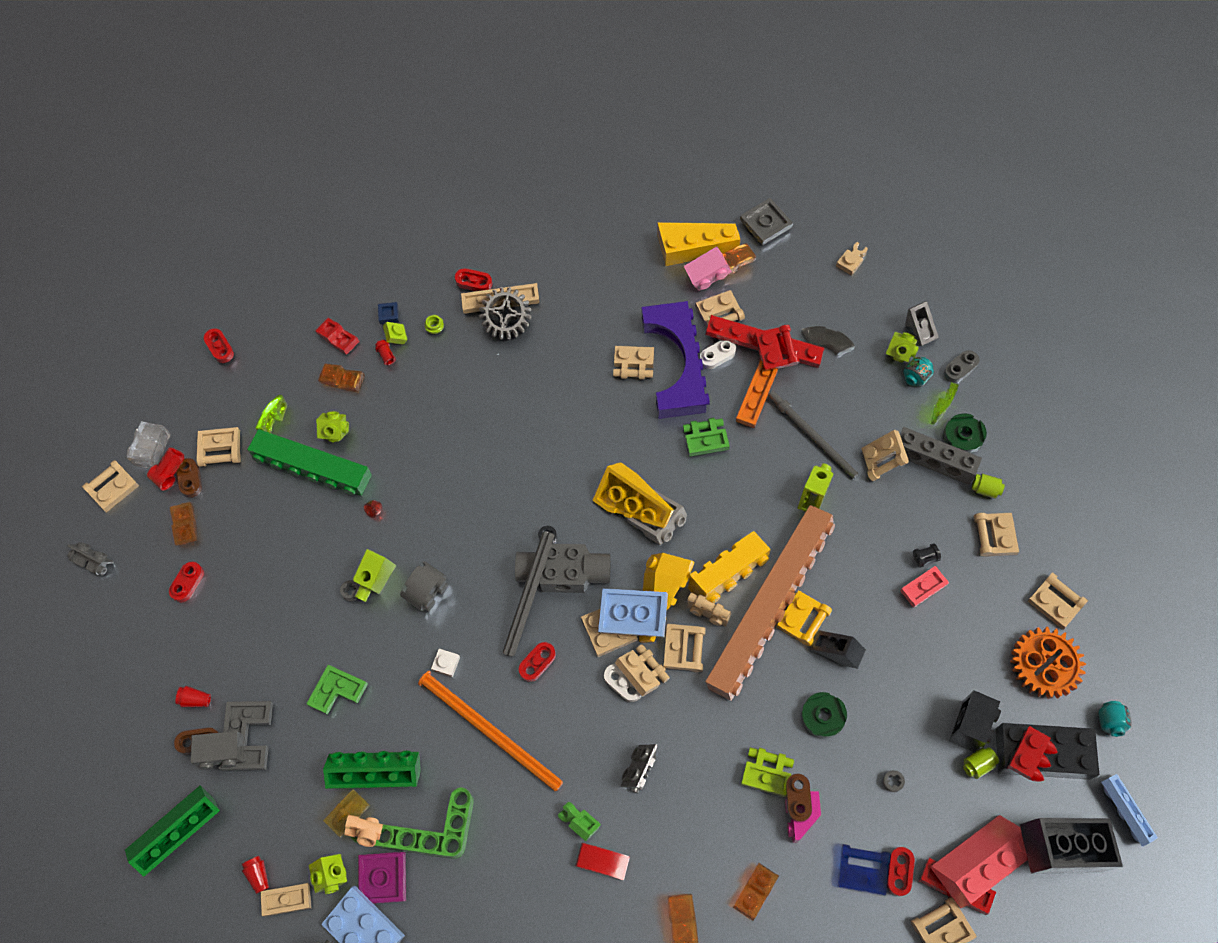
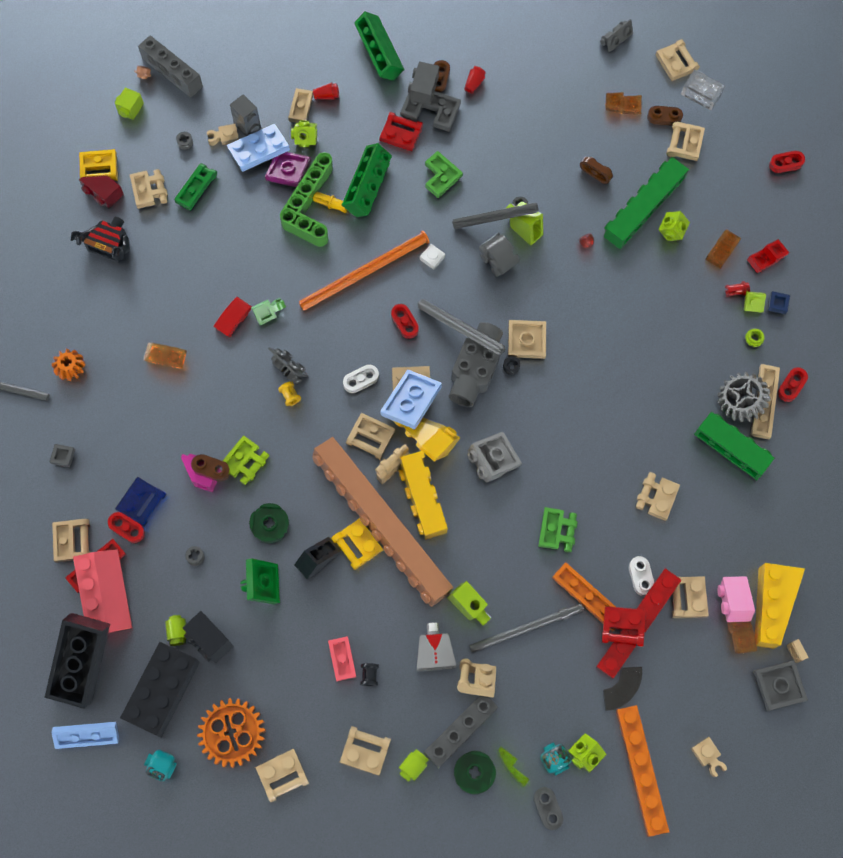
camera: 105 degrees right, 5 degrees up
red piece [147,448,185,491] -> none
red plate [169,562,204,603] -> none
clear neon green slope [255,395,288,433] -> none
clear yellow hips [323,789,370,837] -> none
light nougat plate [344,815,383,847] -> none
yellow wedge [592,462,674,528] -> none
tan plate [615,644,670,697] -> none
dark purple arch [641,301,710,419] -> none
clear orange slope [733,863,779,921] -> none
flat silver slope [905,301,939,346] -> none
red plate [1008,726,1058,782] -> none
none -> green tile [240,558,280,605]
none -> yellow bush [278,381,301,406]
none -> yellow axle [313,192,347,213]
none -> red plate [379,112,423,152]
none -> light grey torso [417,623,456,671]
none -> dark grey axle [452,203,539,229]
none -> tan plate [508,320,546,359]
none -> reddish brown plate [580,156,613,184]
none -> orange plate [616,705,669,837]
none -> green brick [694,412,775,481]
none -> tan tile [787,639,809,663]

